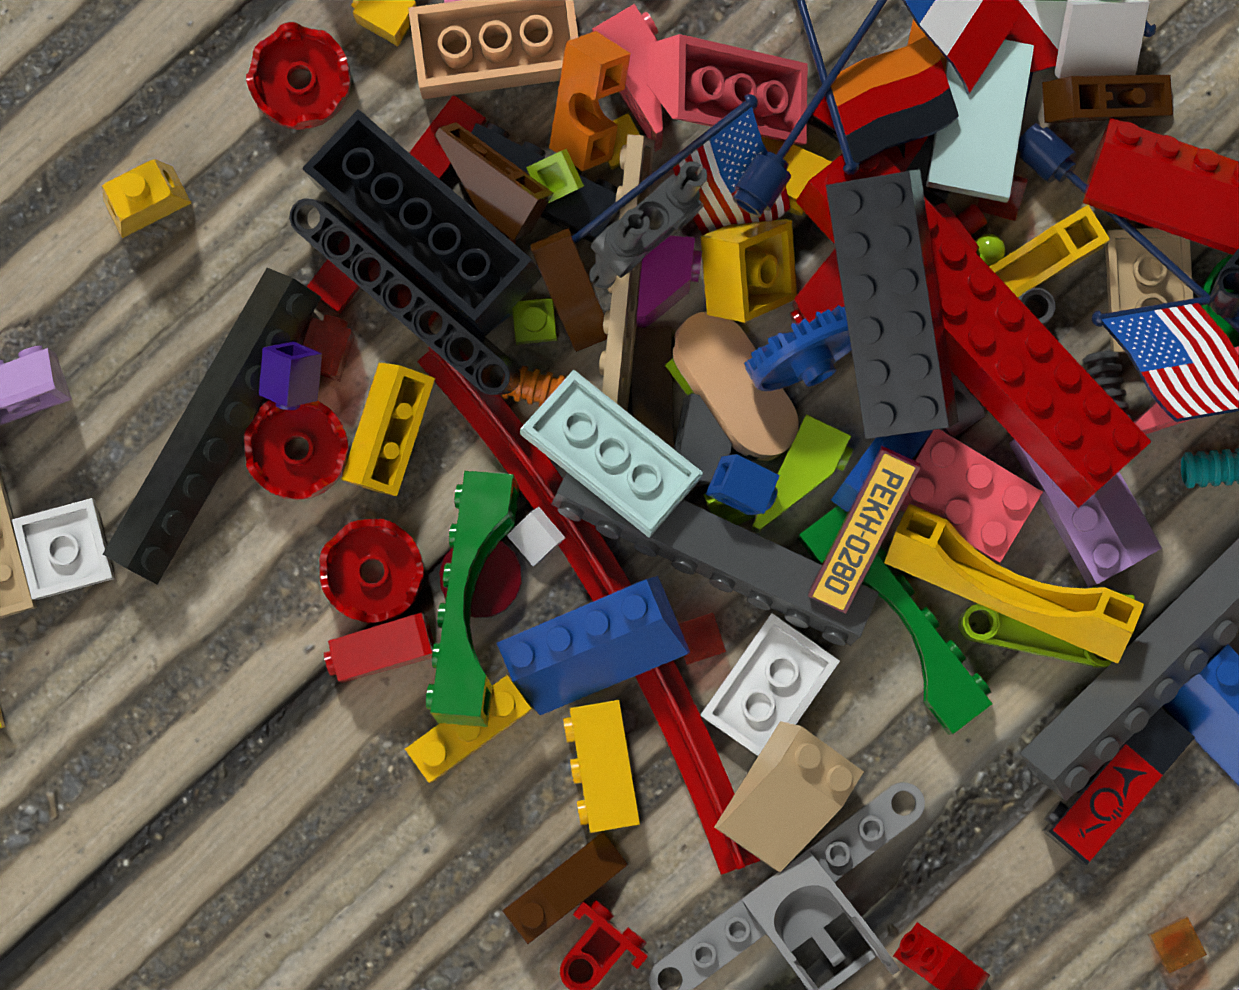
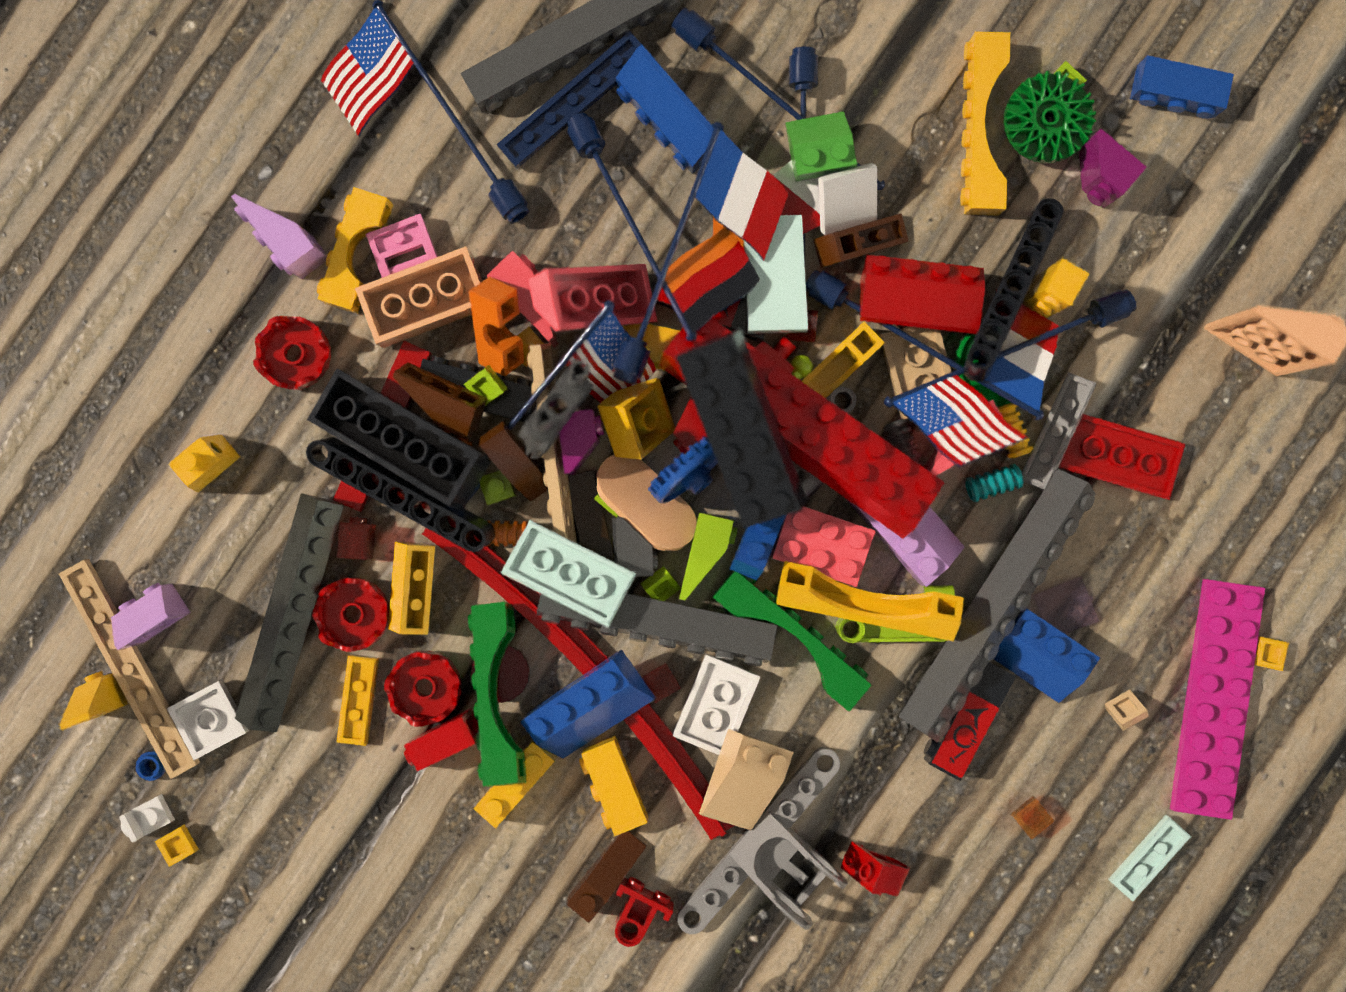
camera: 15 degrees left, 5 degrees up
dark purple brick [259,342,322,410] -> none
white tile [507,507,565,567] -> none
blue brick [706,454,780,515] -> none
tile [808,446,920,614] -> none
none -> yellow tile [337,654,379,746]

